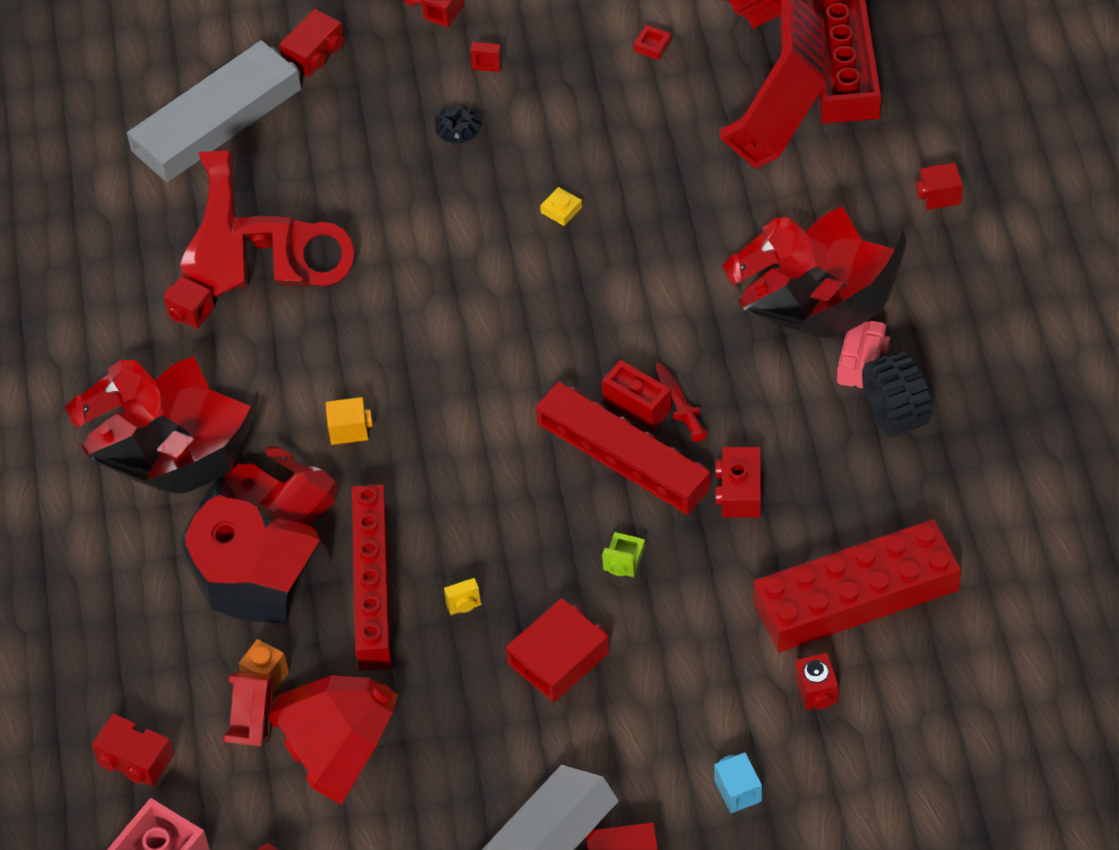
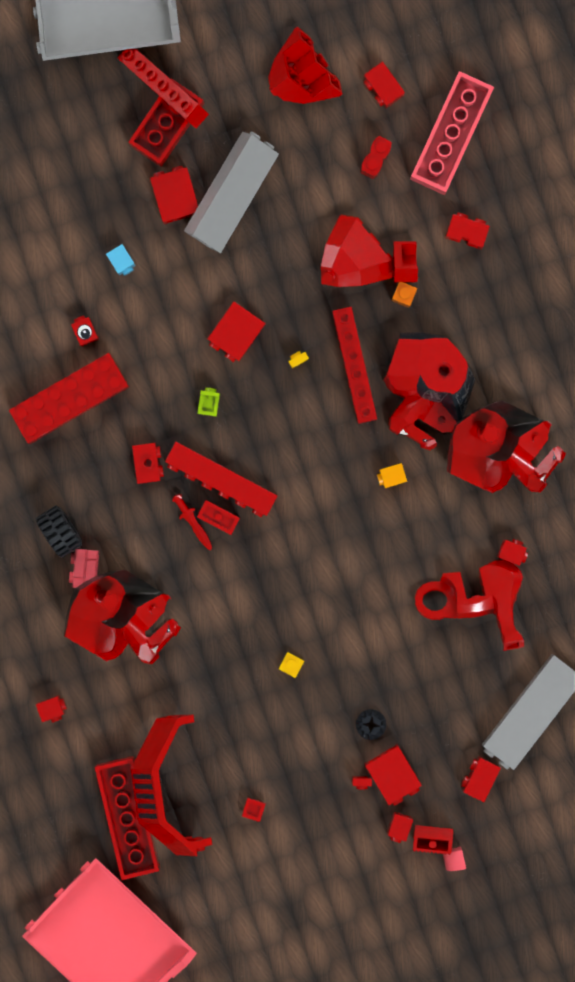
camera: 165 degrees right, 35 degrees up
none -> red panel [365,744,422,806]

